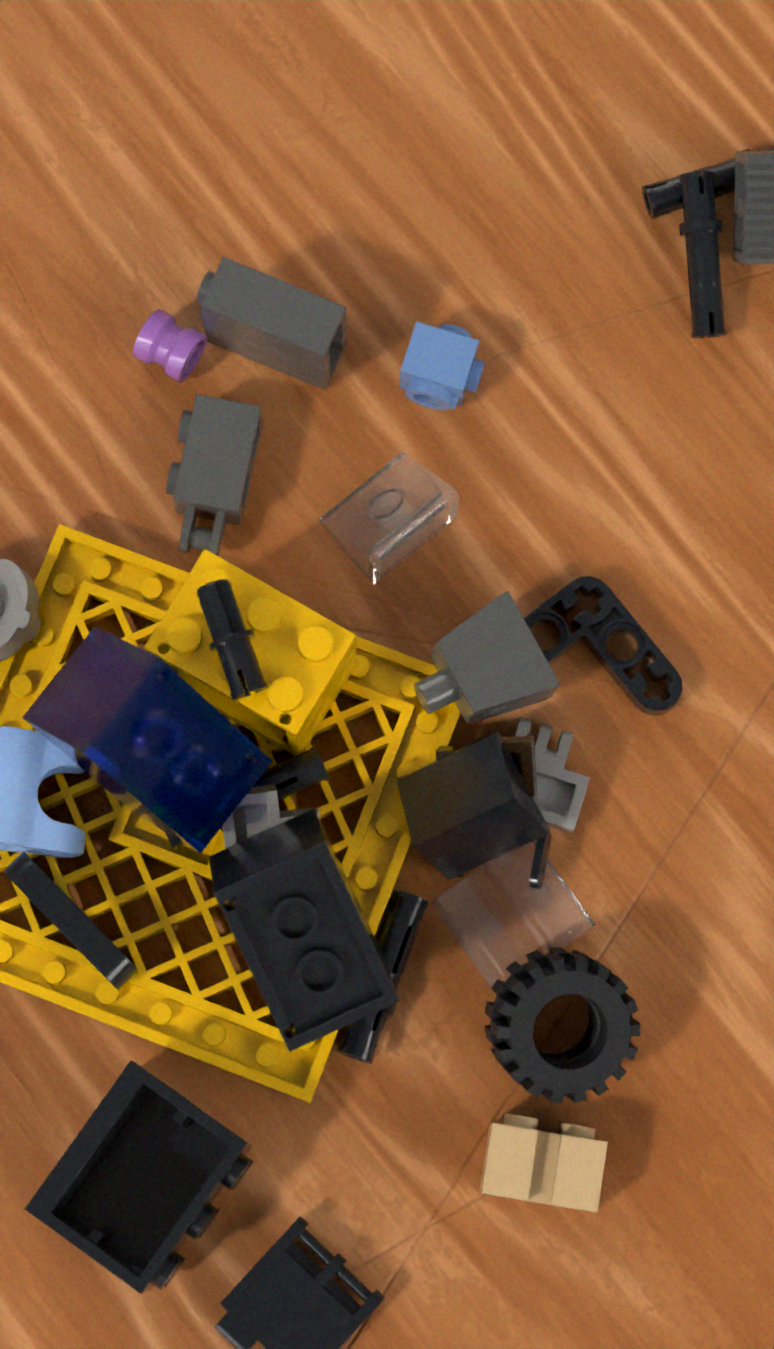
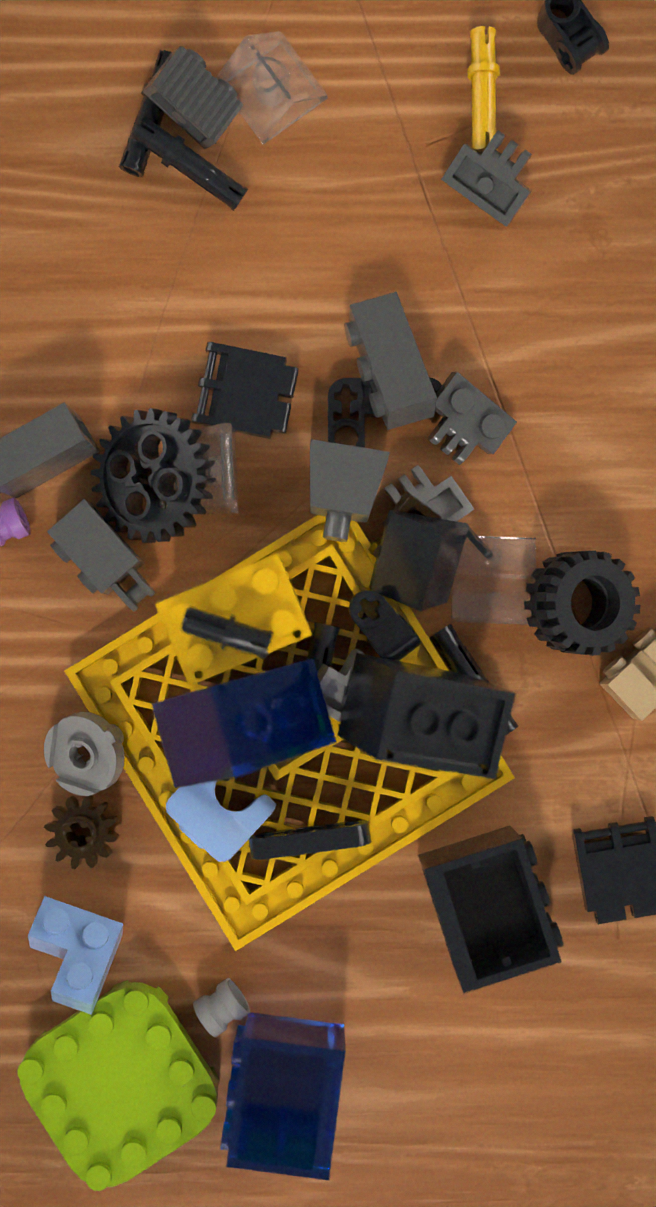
camera: 55 degrees left, 10 degrees up
medium blue brick [399,321,485,410] -> none
none -> black gear [90,408,216,543]
none -> black plate [191,342,299,439]
none -> dark grey brick [344,292,437,430]
none -> black piece [349,590,422,661]
none -> dark grey hinge [428,372,517,465]

